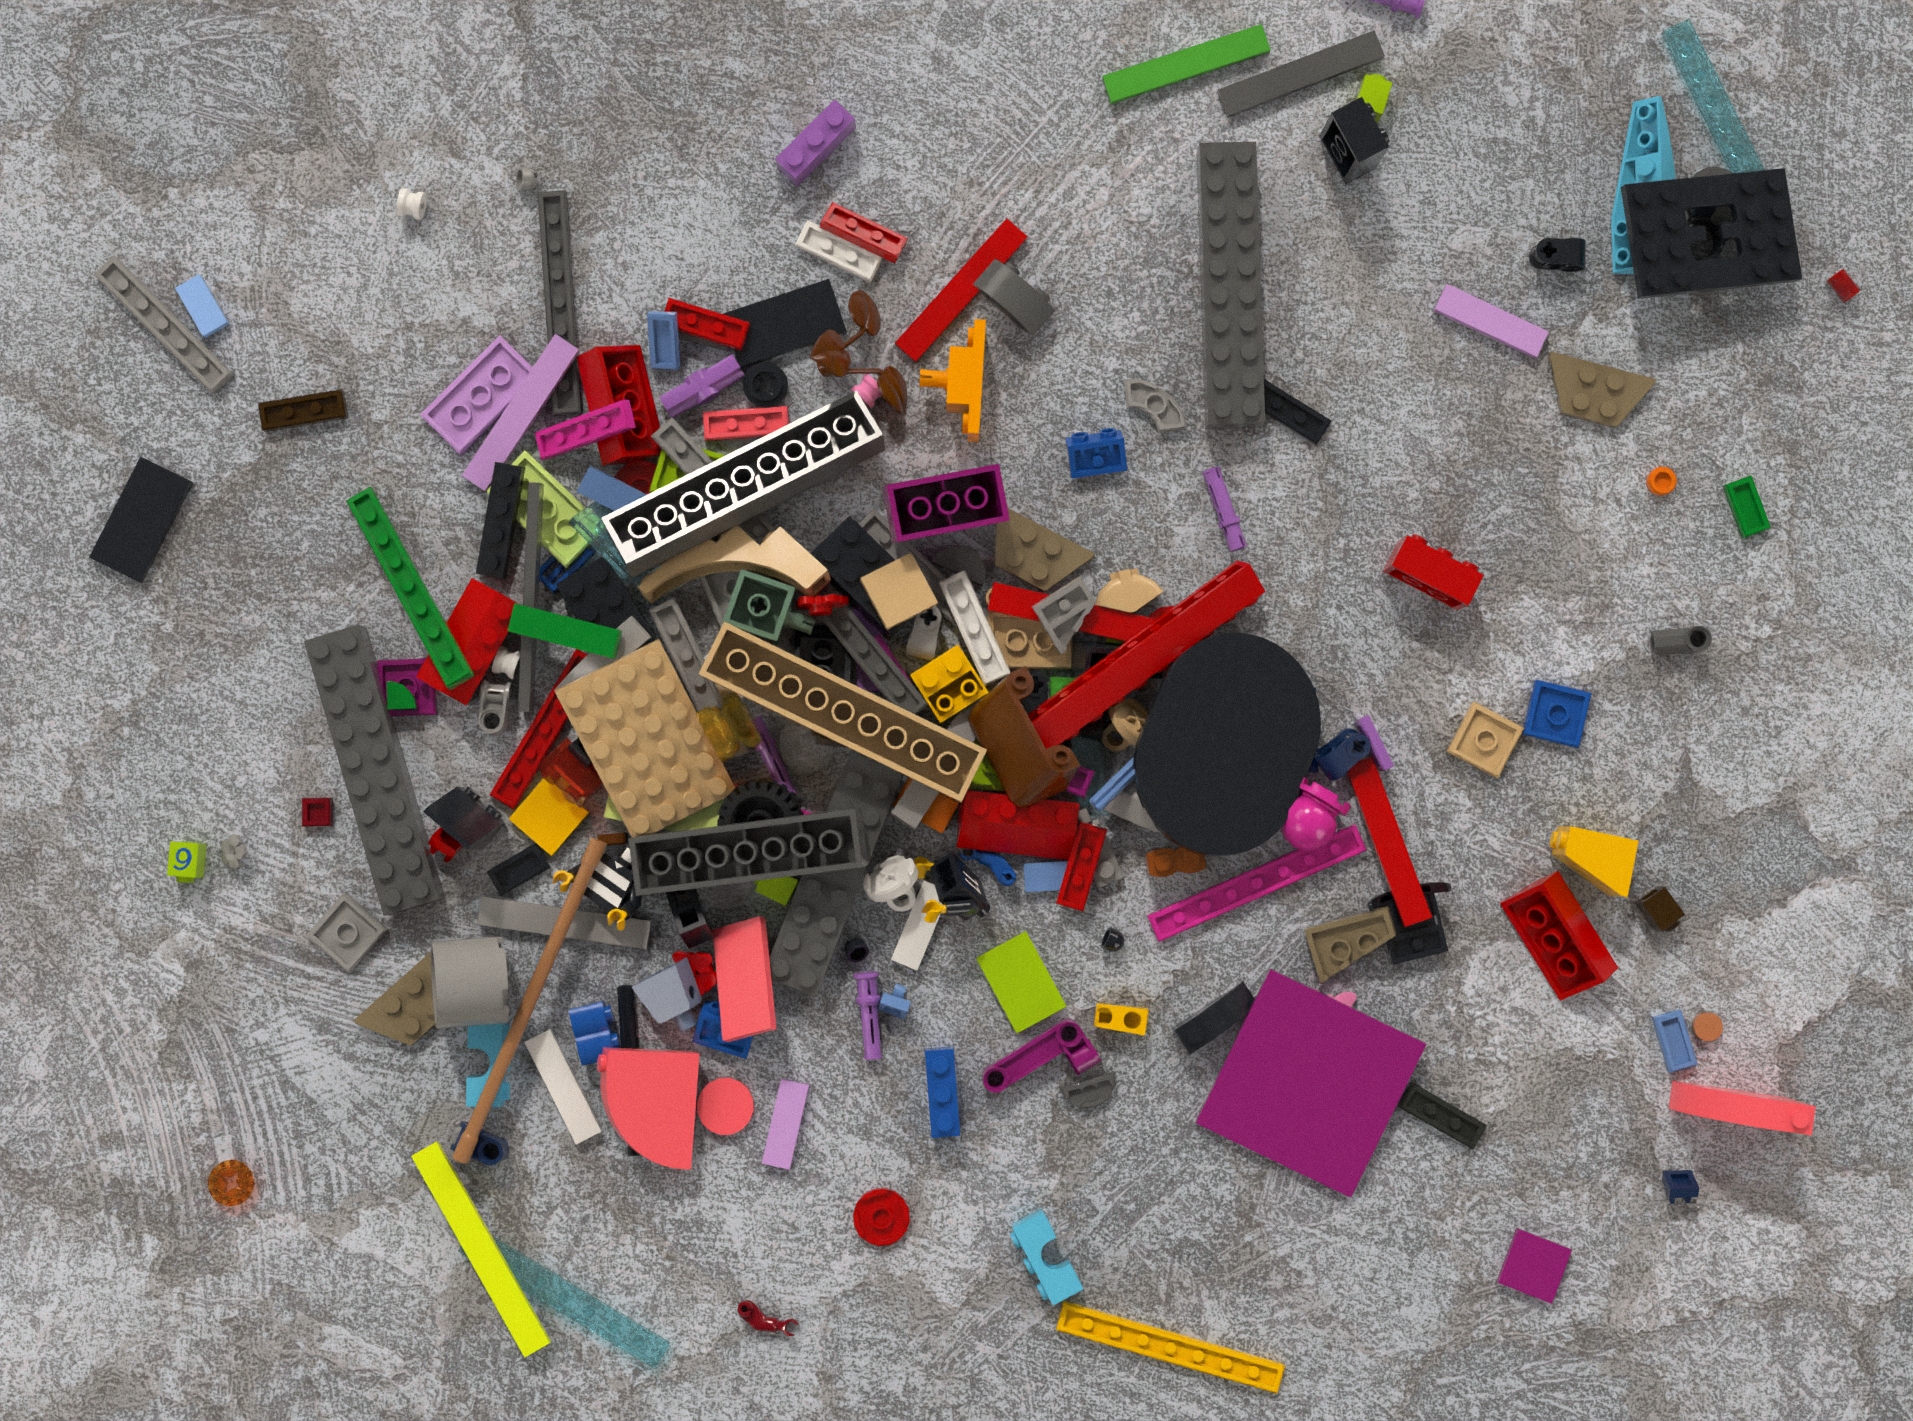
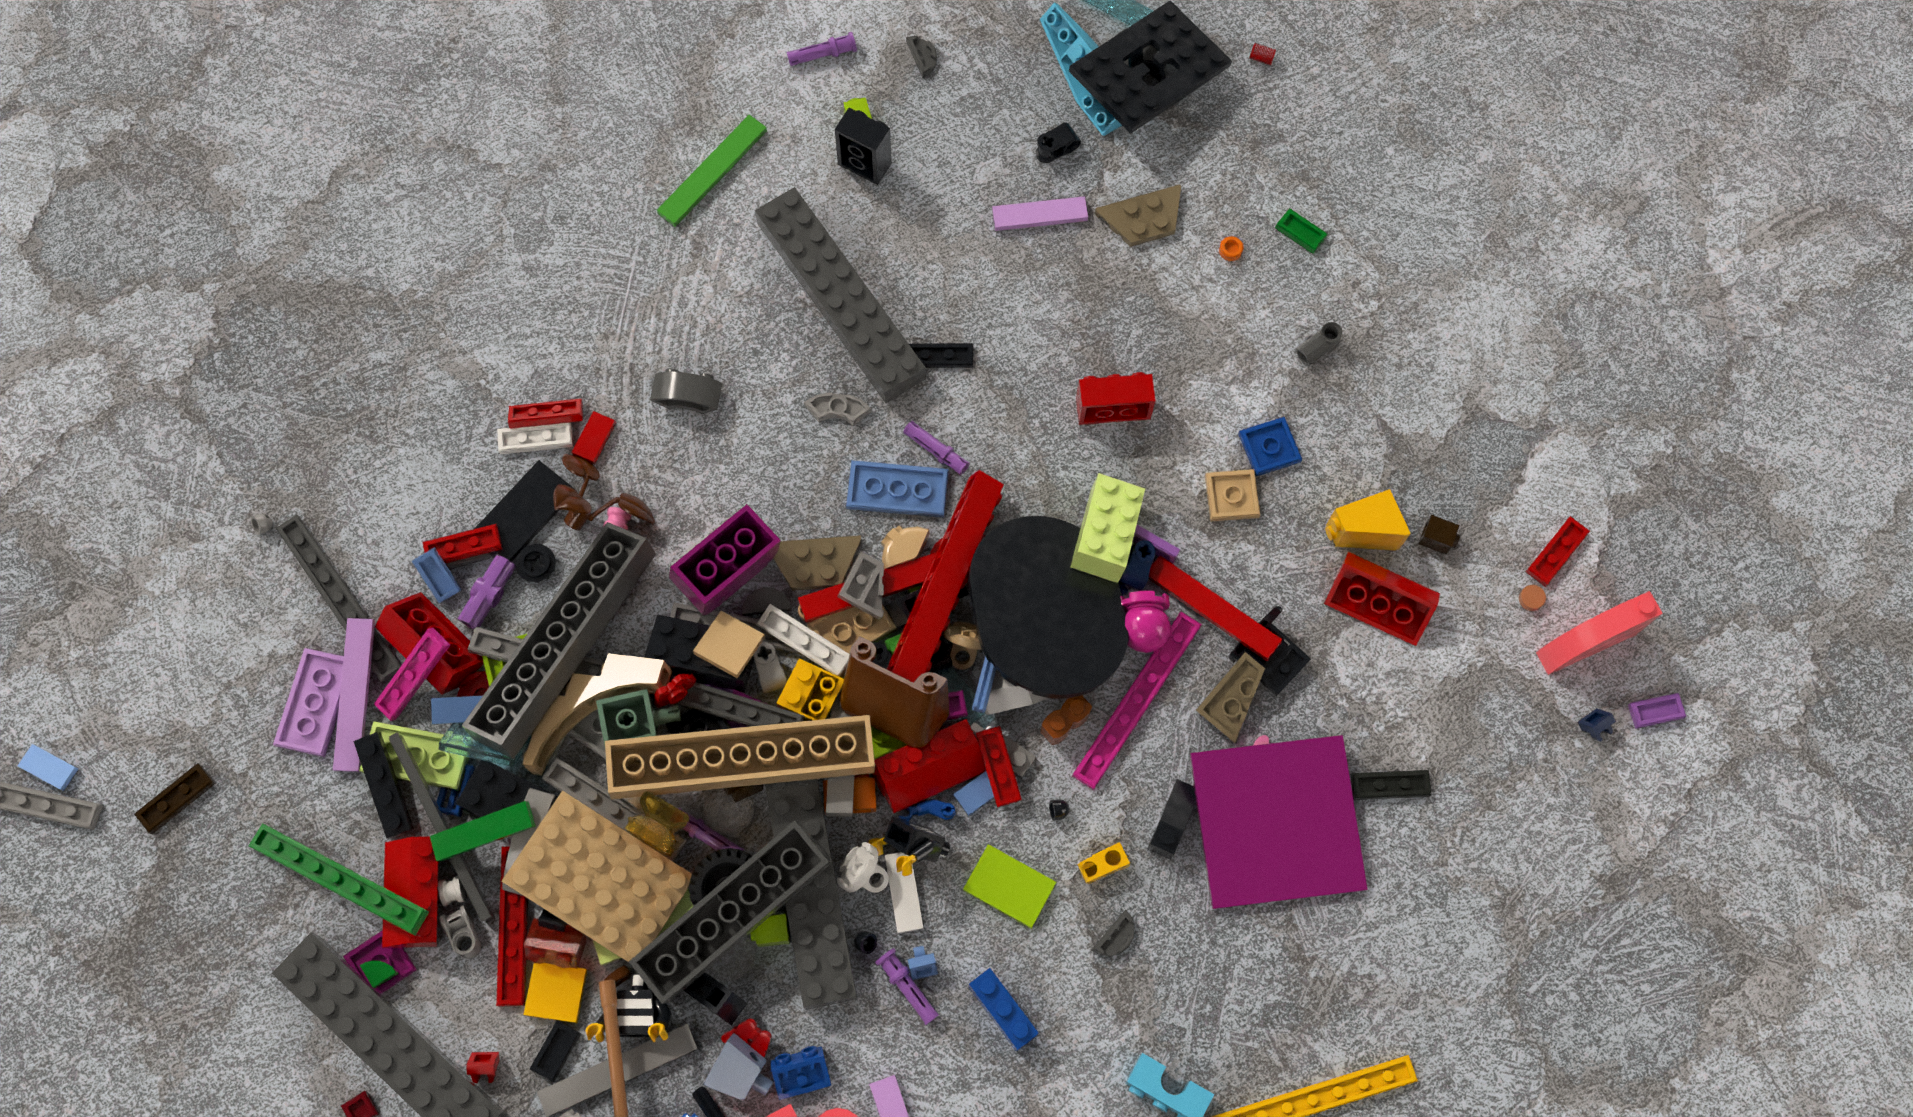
camera: 30 degrees left, 15 degrees down
black tile [89,456,194,583] -> none
white wheel [396,188,427,220] -> none
black slope [423,786,505,850] -> none
coral tile [703,406,789,442] -> none
coral tile [713,916,776,1042] -> none
medium lavender brick [775,99,856,187] -> none
red tile [895,218,1028,363] -> none
light orange brick [919,319,986,442] -> none
magenta piece [982,1019,1102,1093] -> none
blue bracket [1065,428,1127,479] -> none
dark grey tile [1217,30,1385,118] -> none
magenta tile [1497,1227,1572,1304] -> none
medium blue tile [1651,1009,1698,1073] -> none
none -> red tile [571,411,616,465]
none -> medium blue tile [846,460,949,518]
none -> dark grey tile [906,36,937,78]
none -> yellowish green brick [1070,473,1145,583]
none -> red tile [1525,516,1590,587]
none -> medium lavender tile [1628,693,1686,729]

